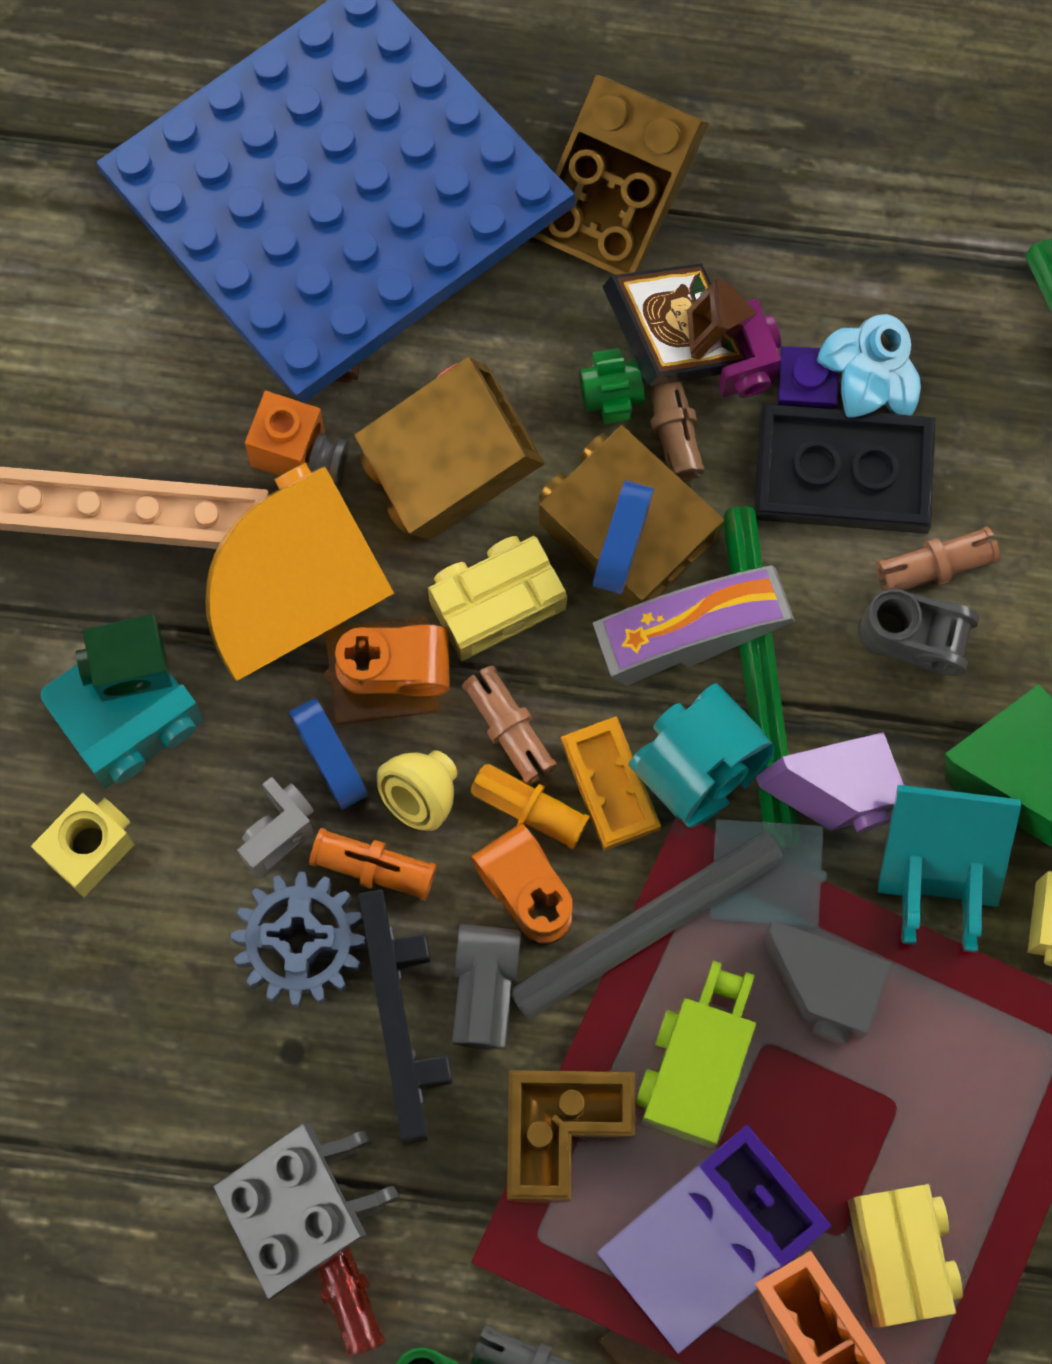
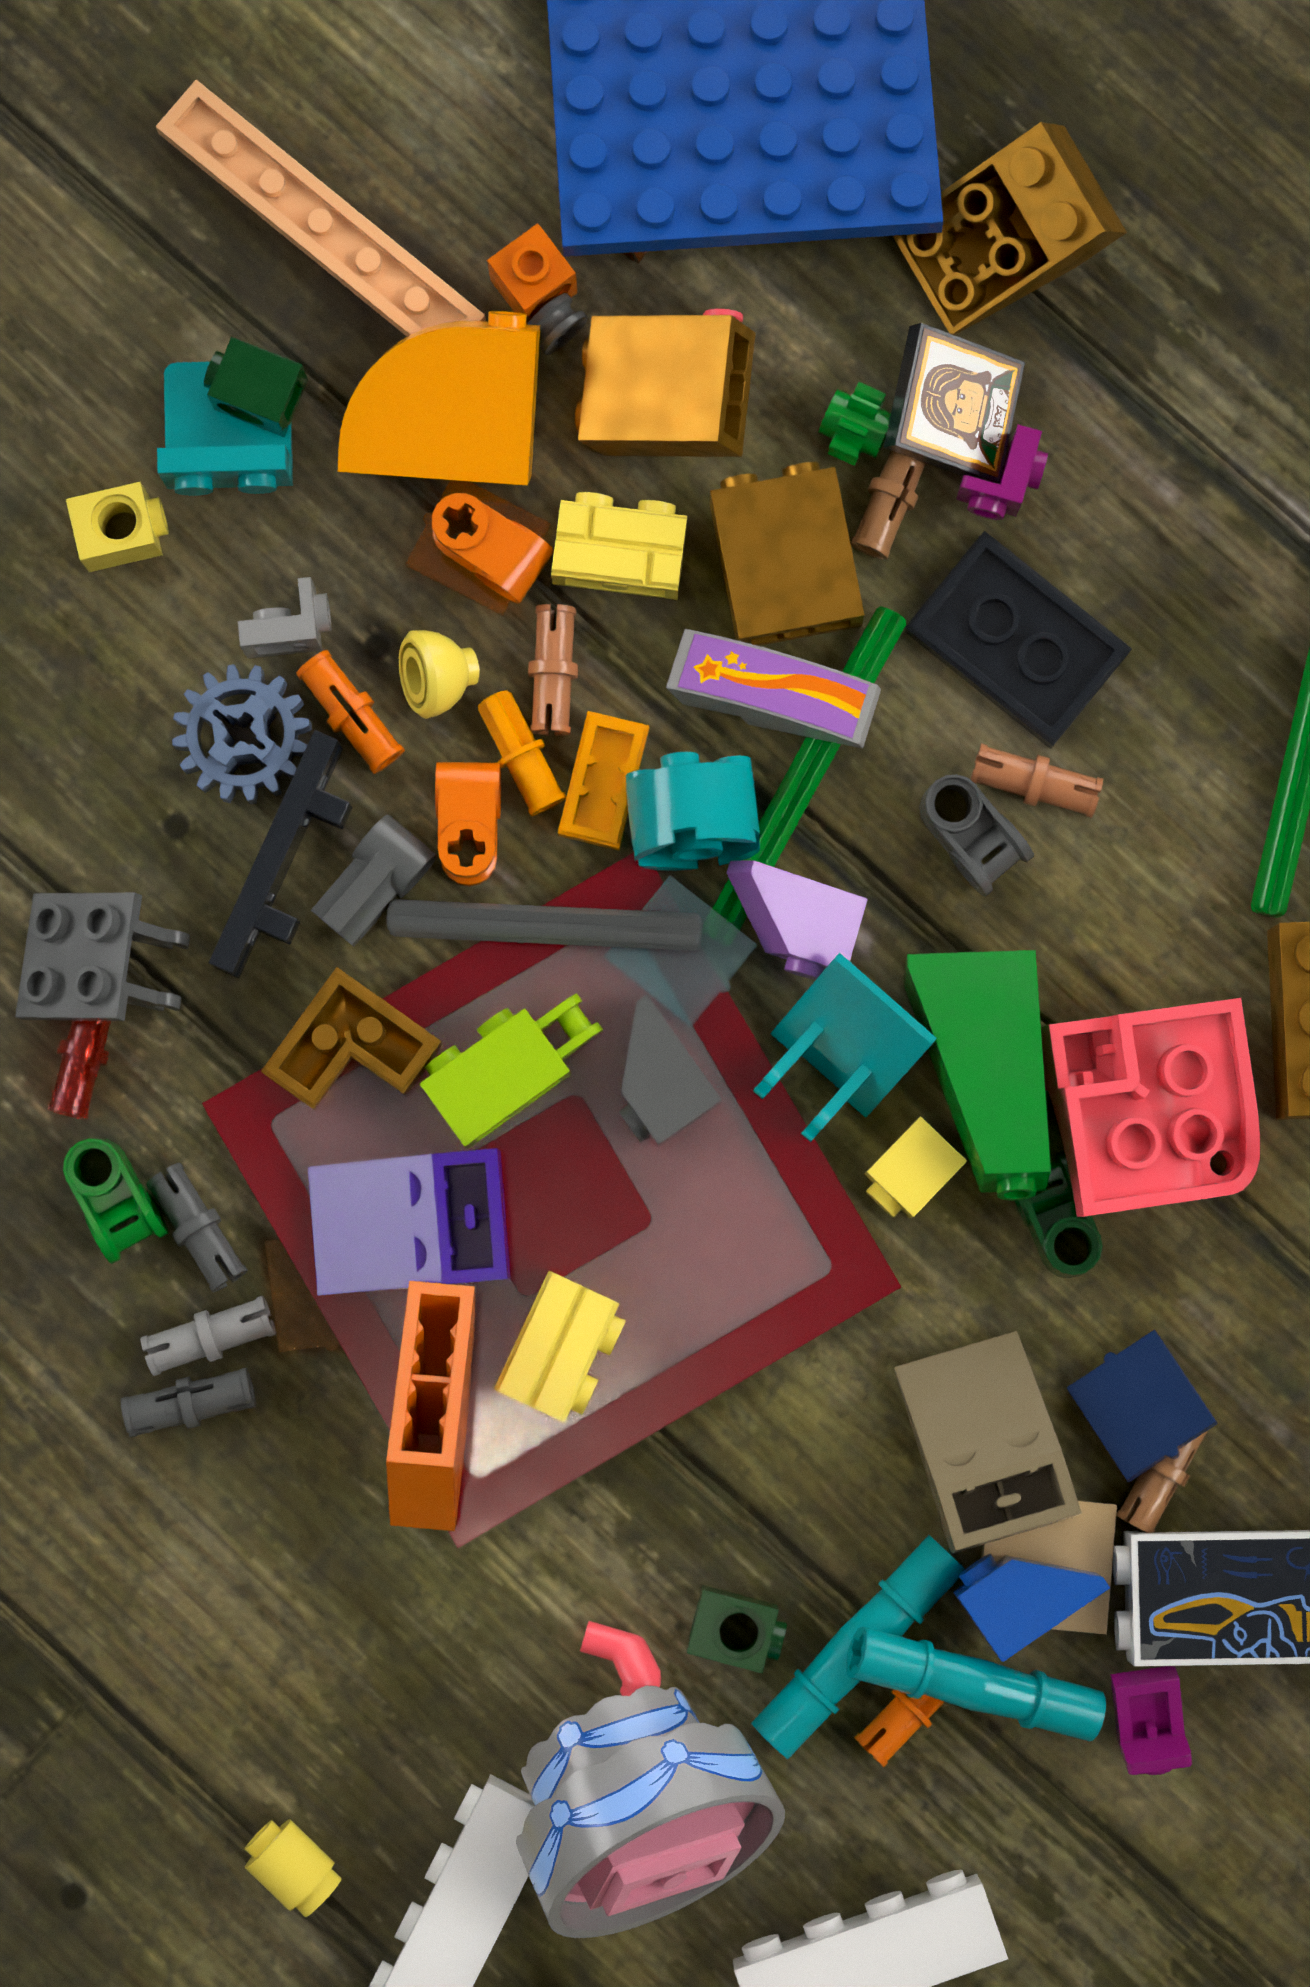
camera: 40 degrees right, 10 degrees up
blue beam [288,698,368,810] -> none
blue beam [592,480,654,595] -> none
reddish brown slope [687,278,757,360] -> none
dark purple plate [777,346,838,409] -> none
medium azure plate [817,314,921,418] -> none

